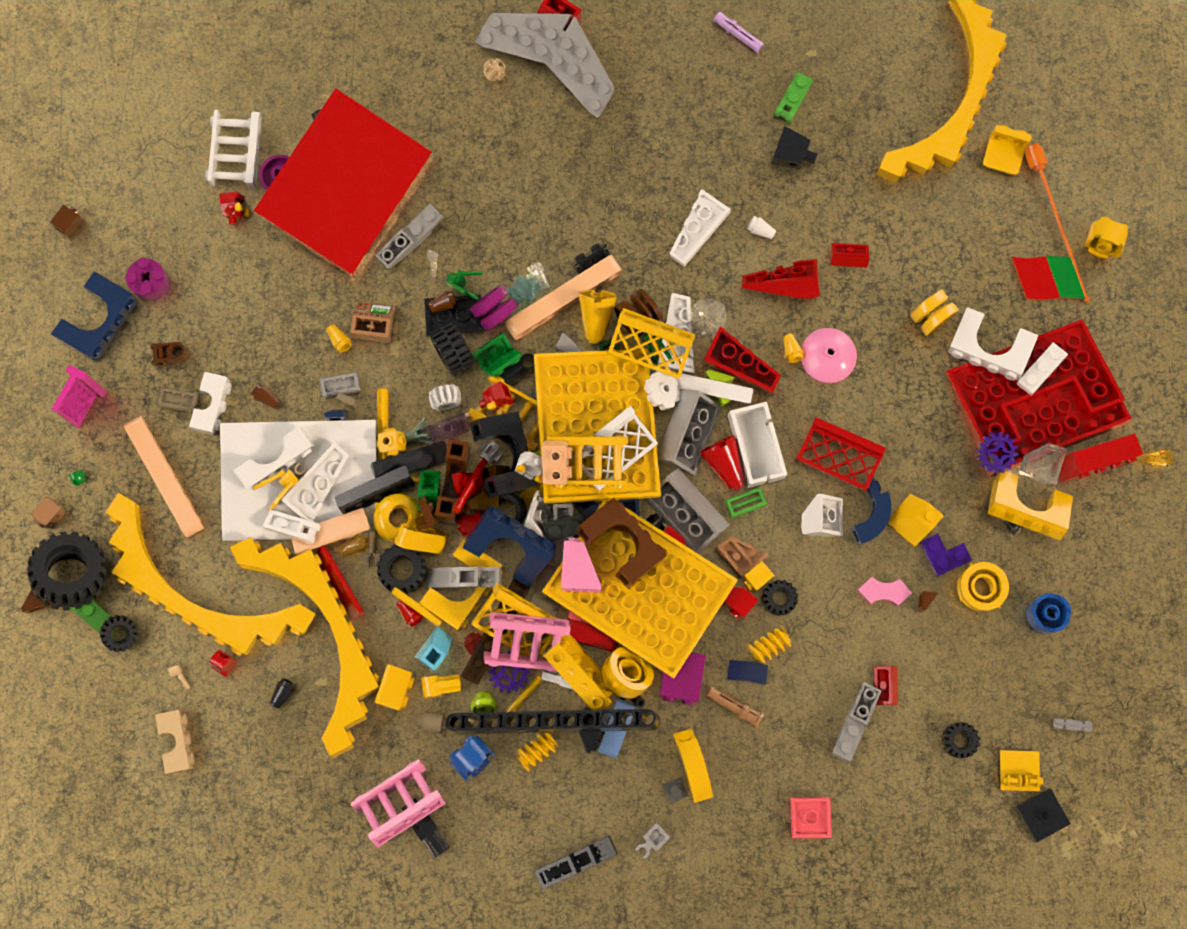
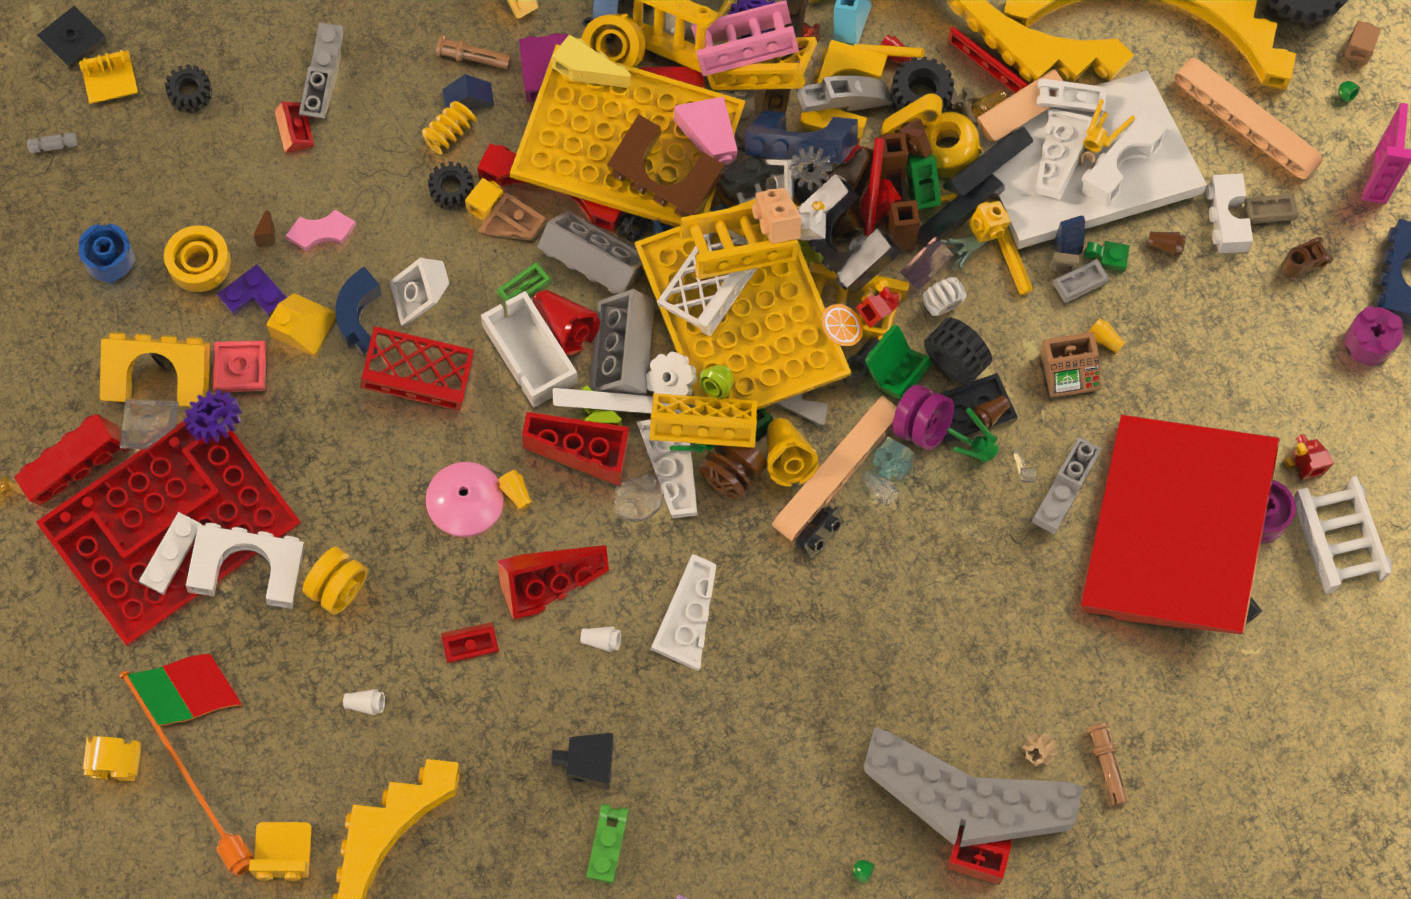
camera: 170 degrees right, 10 degrees down
none -> coral plate [213,340,266,393]
none -> white cone [343,689,385,716]
none -> light yellow slope [552,35,631,88]
none -> lime cone [700,365,734,398]
none -> clear gear [789,146,832,190]
none -> light orange sticker [822,304,863,346]
none -> green hinge [853,860,875,884]
none -> green plate [1084,241,1130,272]
none -> medium nougat pin [1087,722,1129,806]

